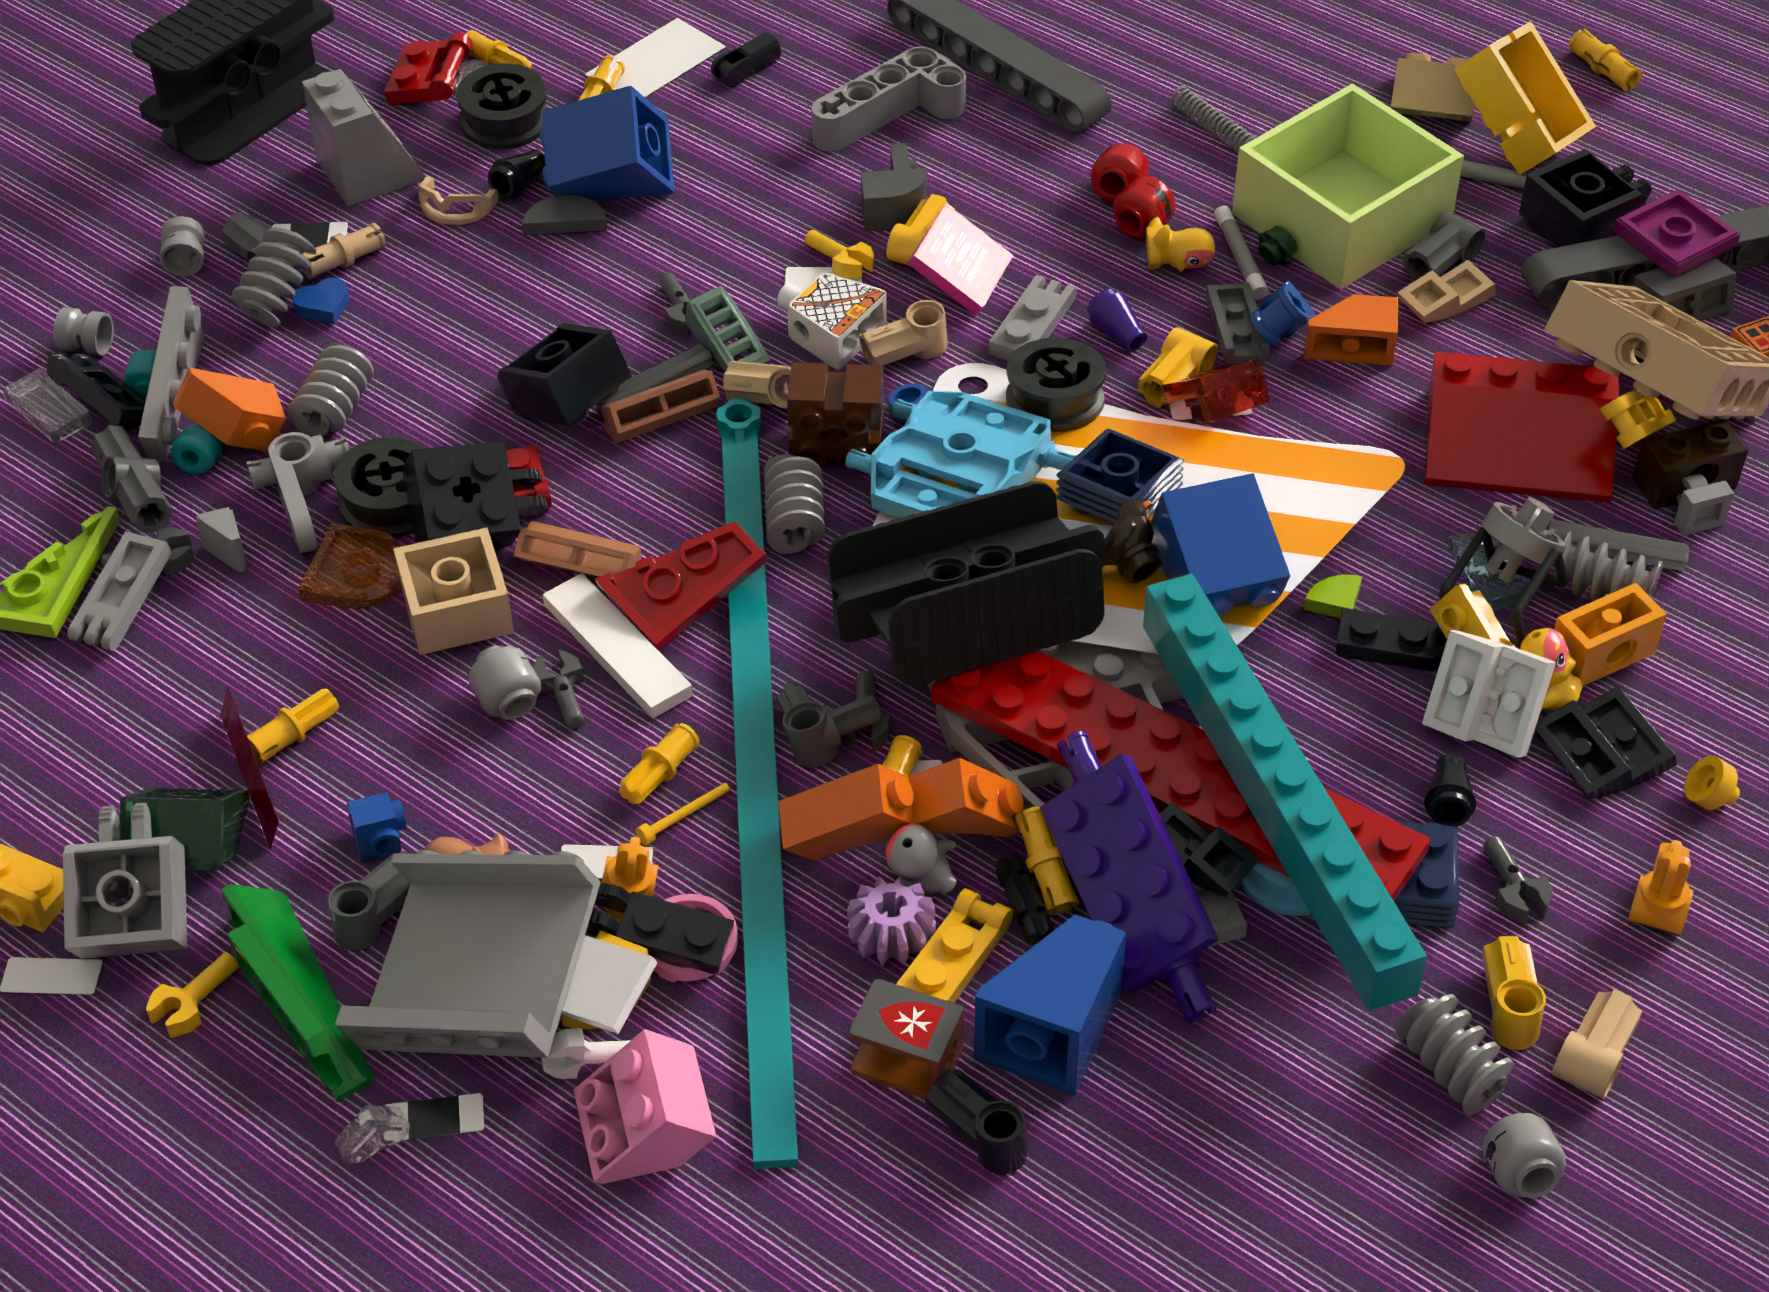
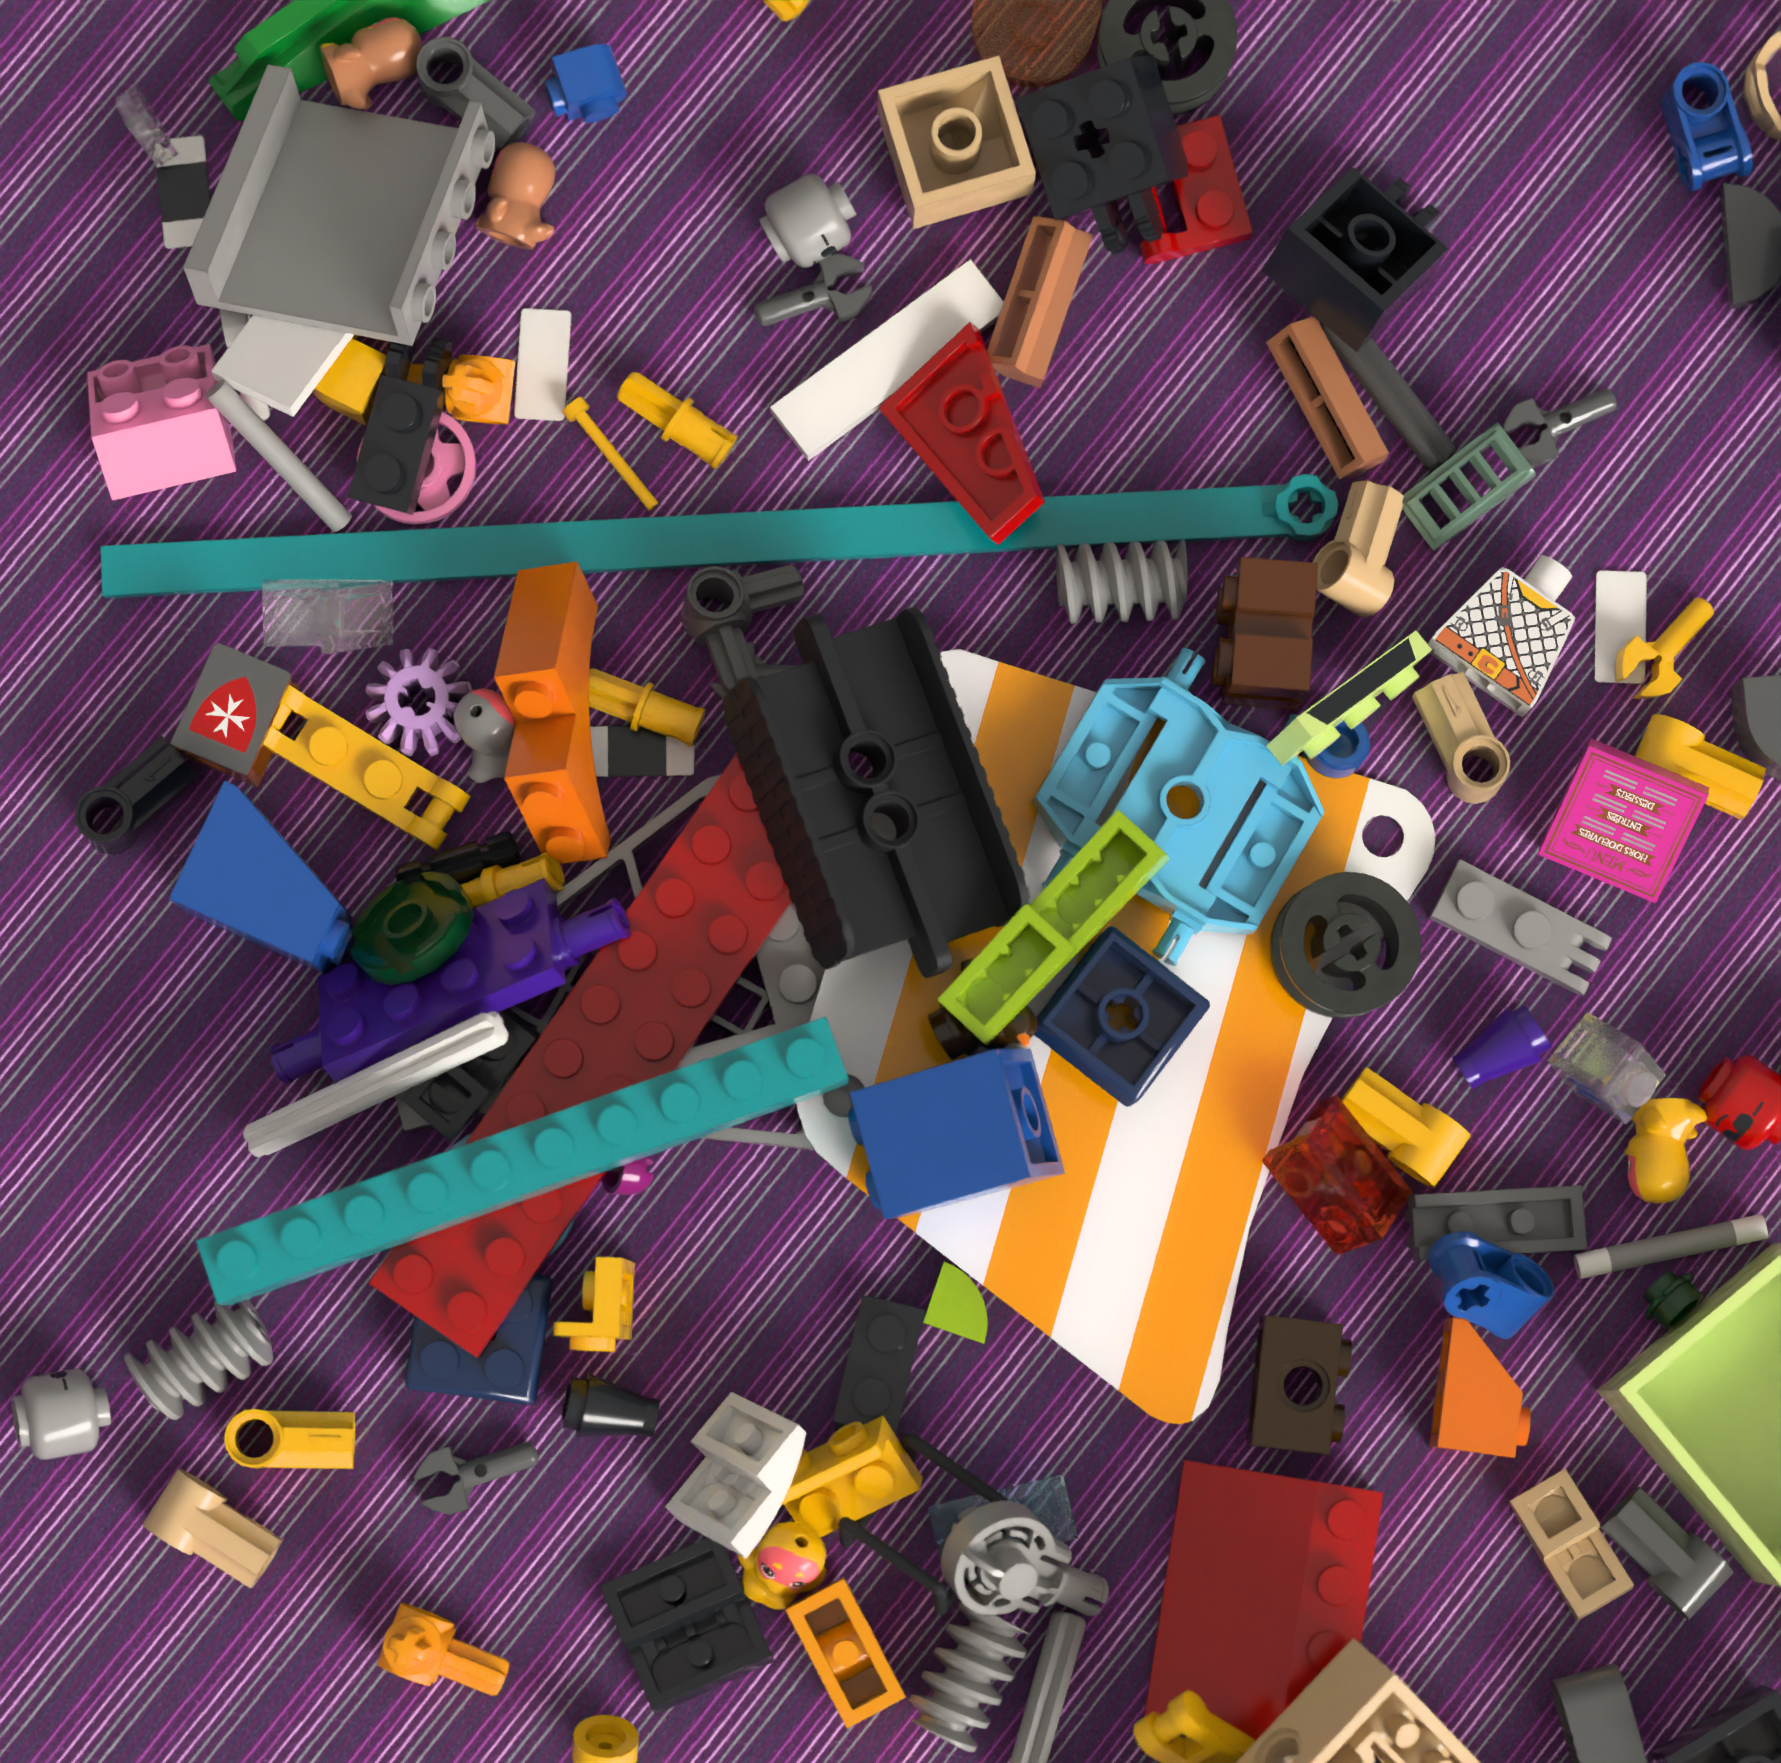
camera: 85 degrees right, 35 degrees up
none -> light grey bar [205,380,352,532]
none -> white axle [243,1011,508,1157]
none -> clear slope [262,579,393,654]
none -> nougat animal [319,17,423,109]
none -> dark green tile [350,872,474,985]
none -> yellow bracket [554,1257,635,1352]
none -> lime slope [937,810,1170,1045]
none -> dark brown brick [1246,1315,1352,1455]
none -> yellowish green plate [1266,631,1432,766]
none -> clear brick [1547,1012,1666,1124]
none -> blue piece [1661,62,1753,192]

